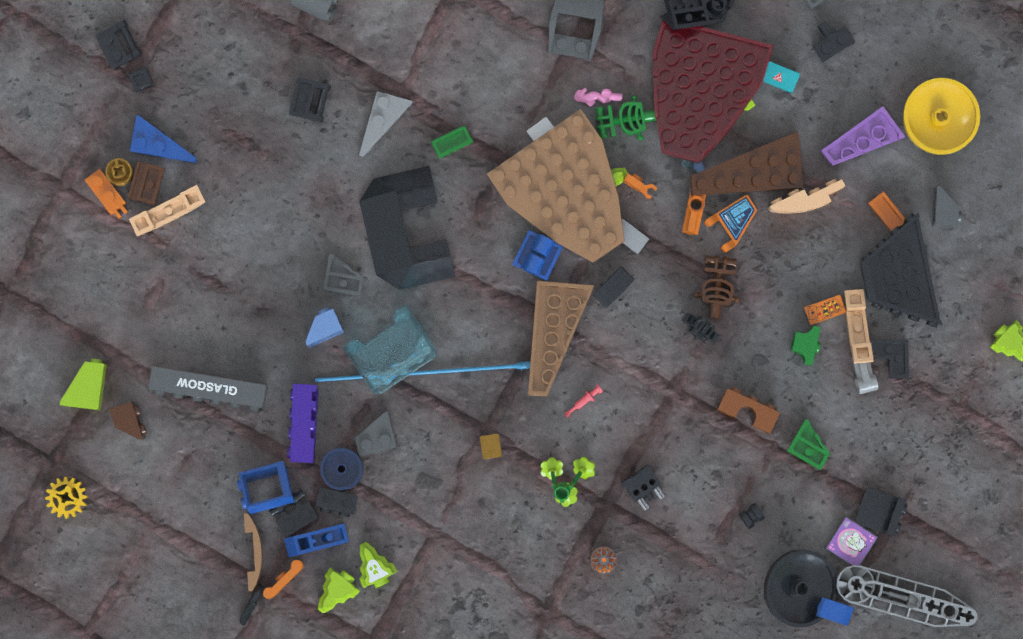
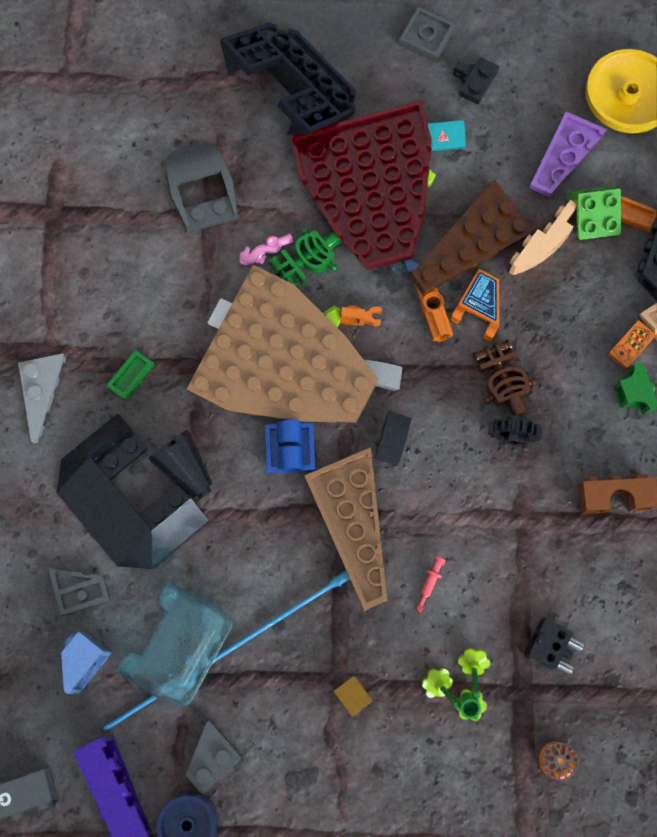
camera: 25 degrees left, 10 degrees down
none -> black cone [148,430,213,499]
none -> bright green bracket [566,187,621,240]

